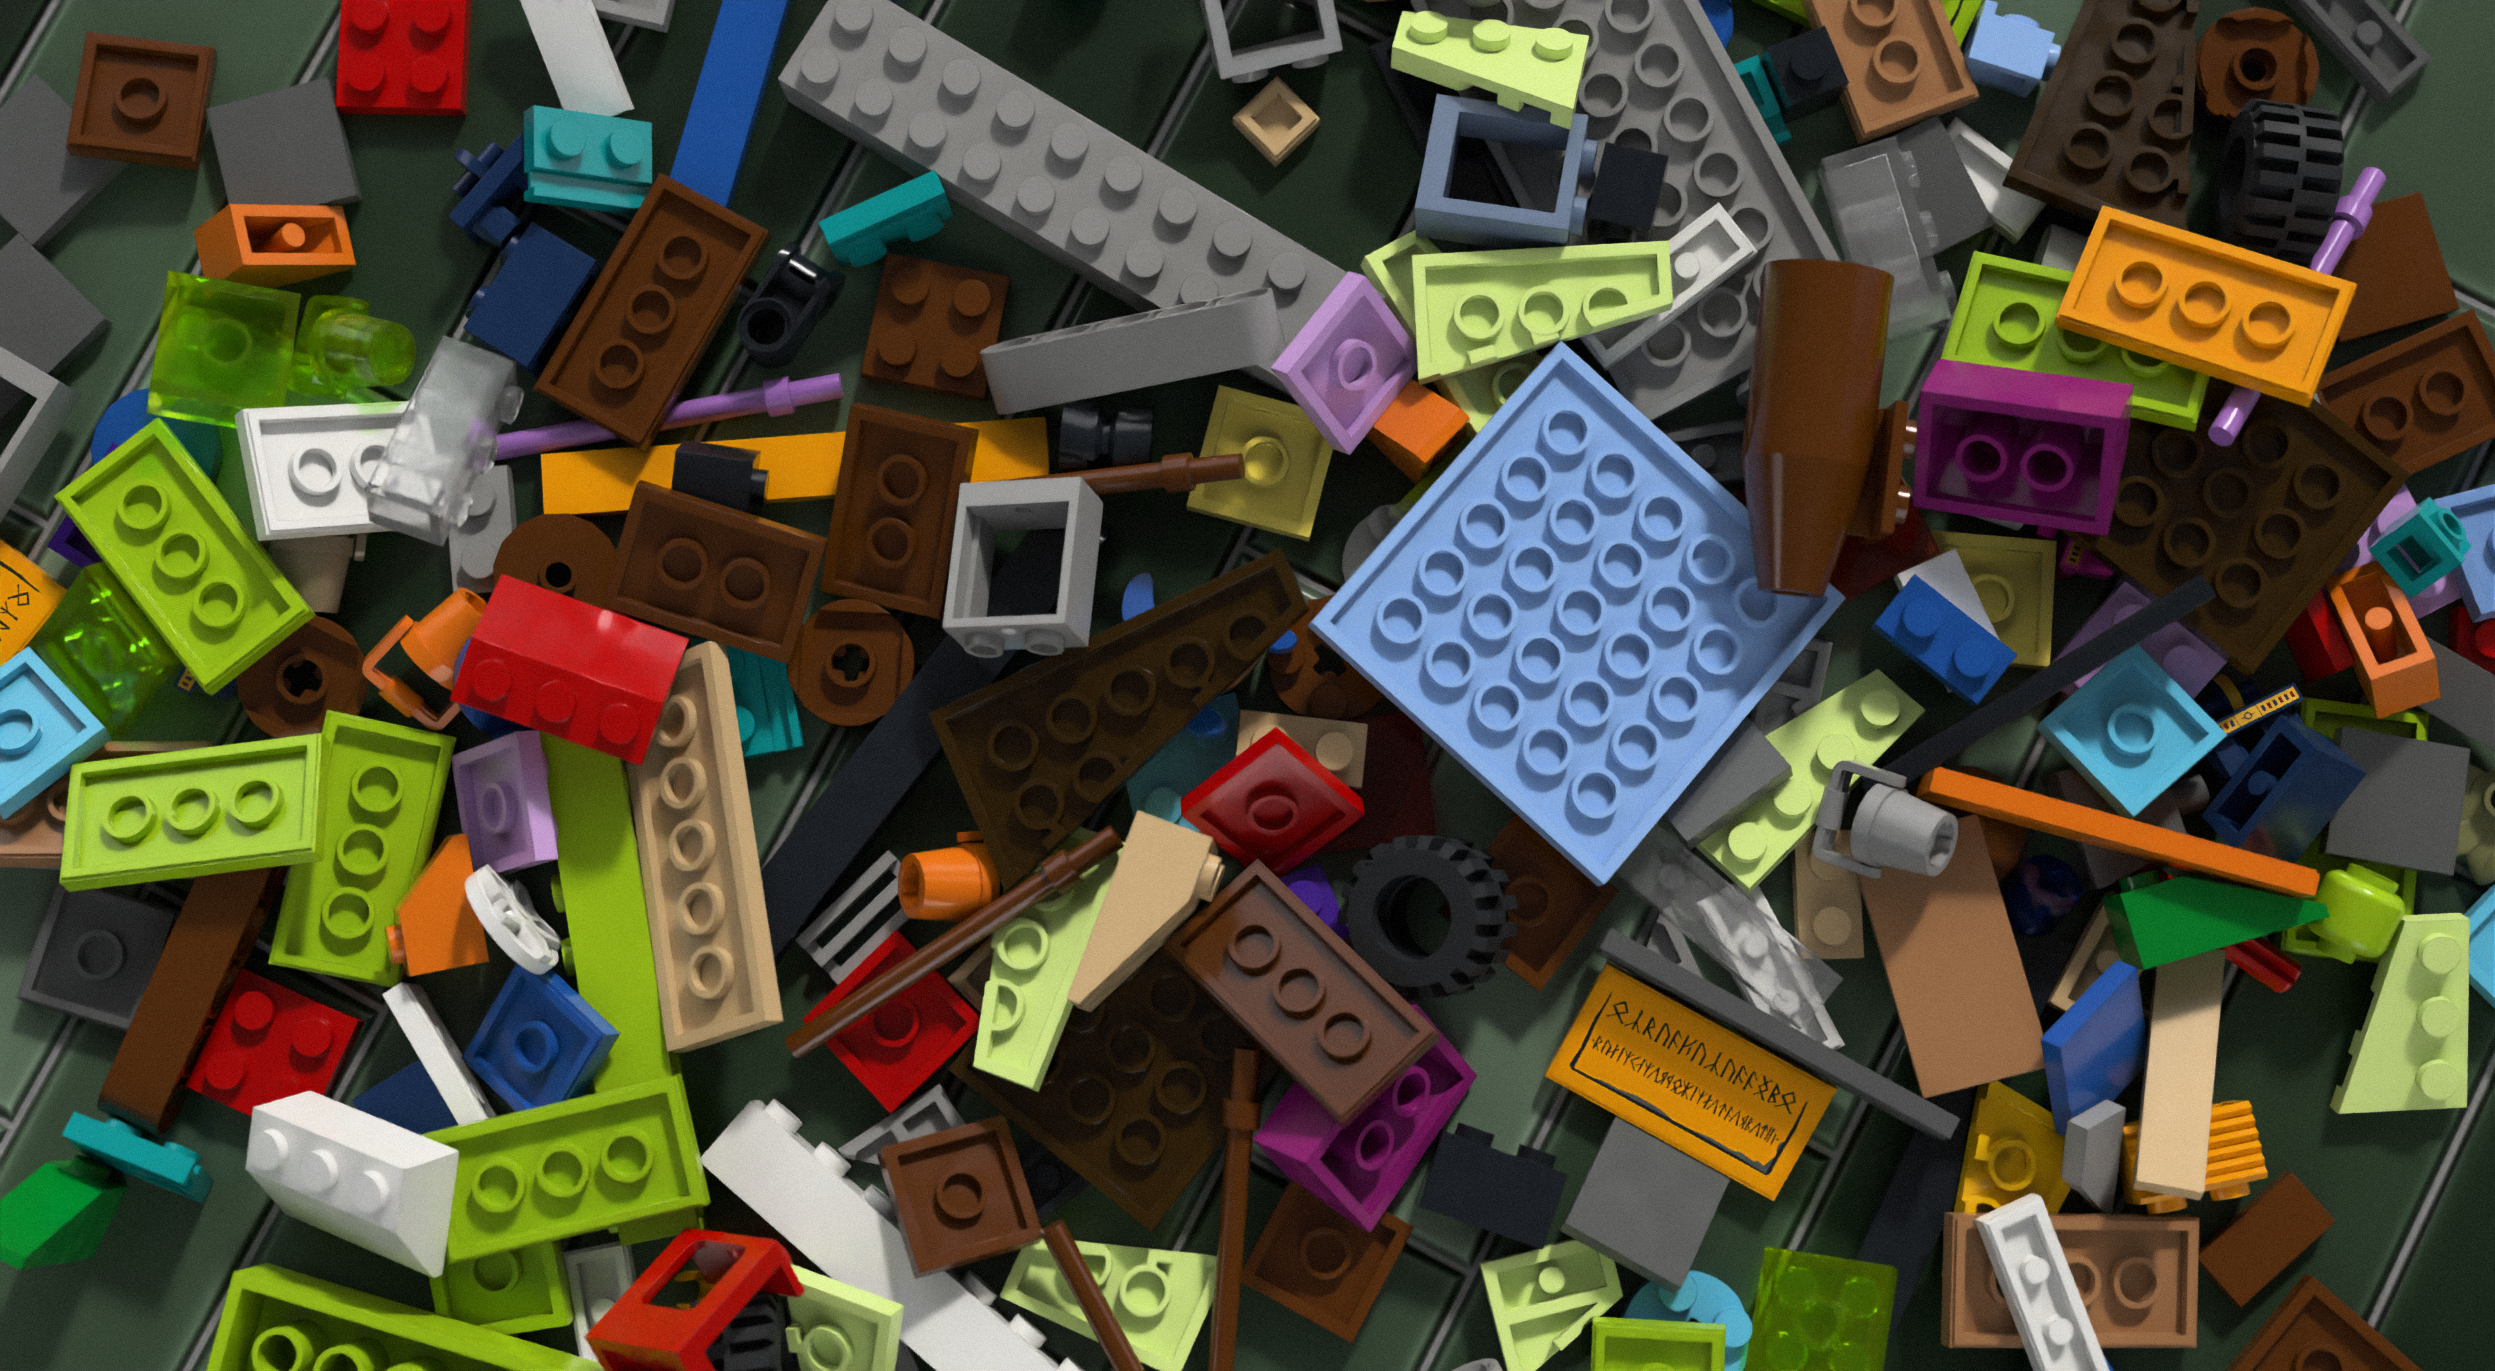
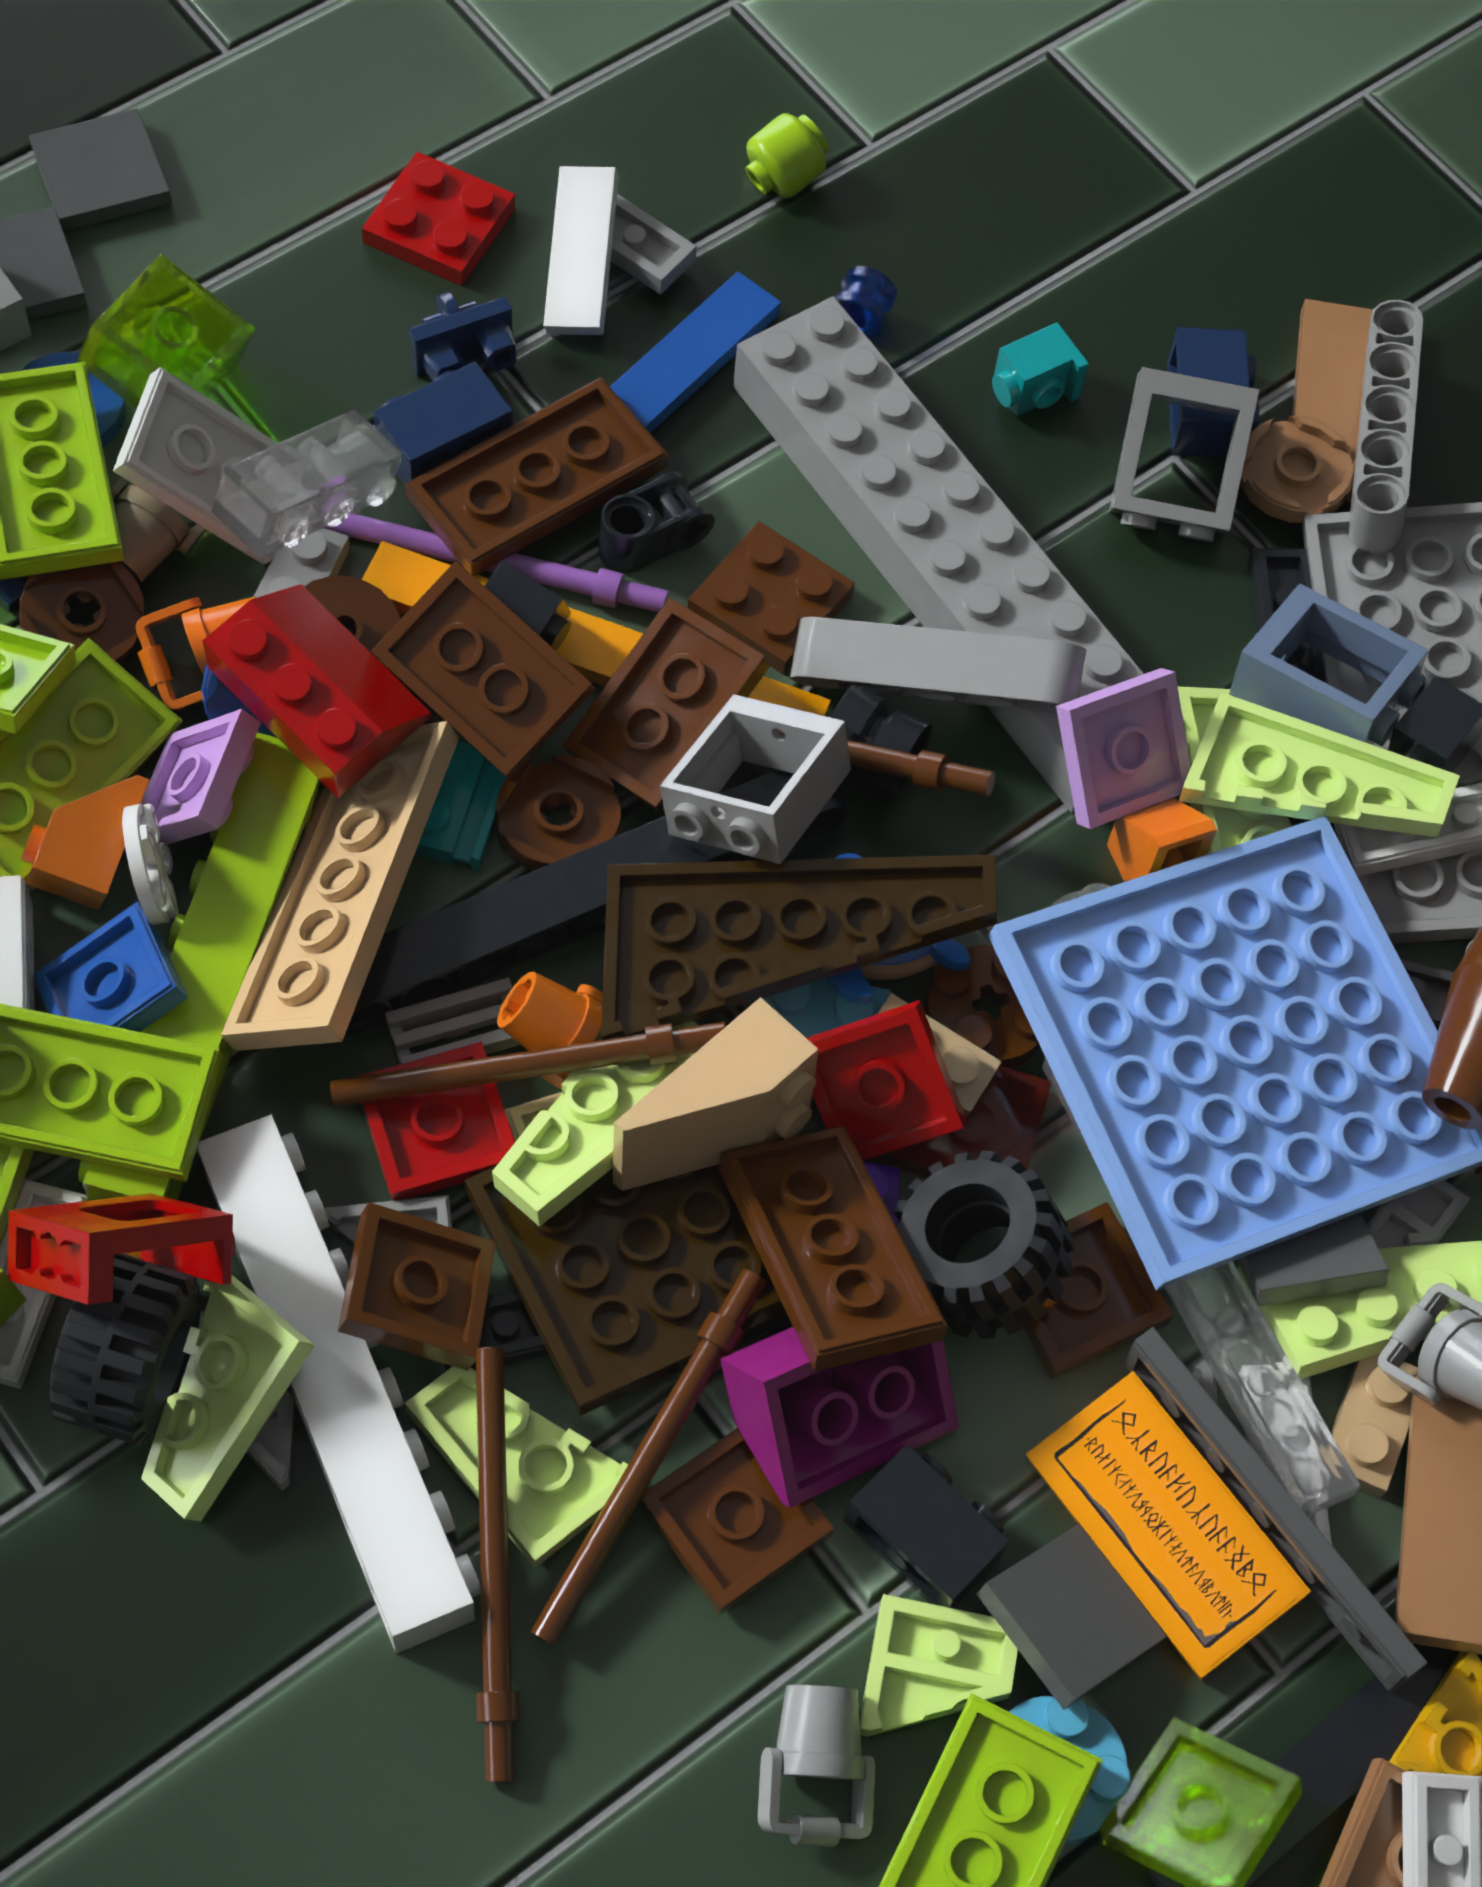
camera: 20 degrees right, 20 degrees down
reddish brown tile [66,32,218,171] -> none
orange slope [193,204,356,291] -> none
dark grey tile [206,77,362,206] -> none
clear neon green piece [286,295,416,401] -> none
teal plate [524,105,652,216] -> none
teal plate [818,170,953,267] -> none
light yellow plate [1186,385,1333,542] -> none
tan tile [1233,76,1321,167] -> none
yellowish green wing [1391,11,1589,130] -> none

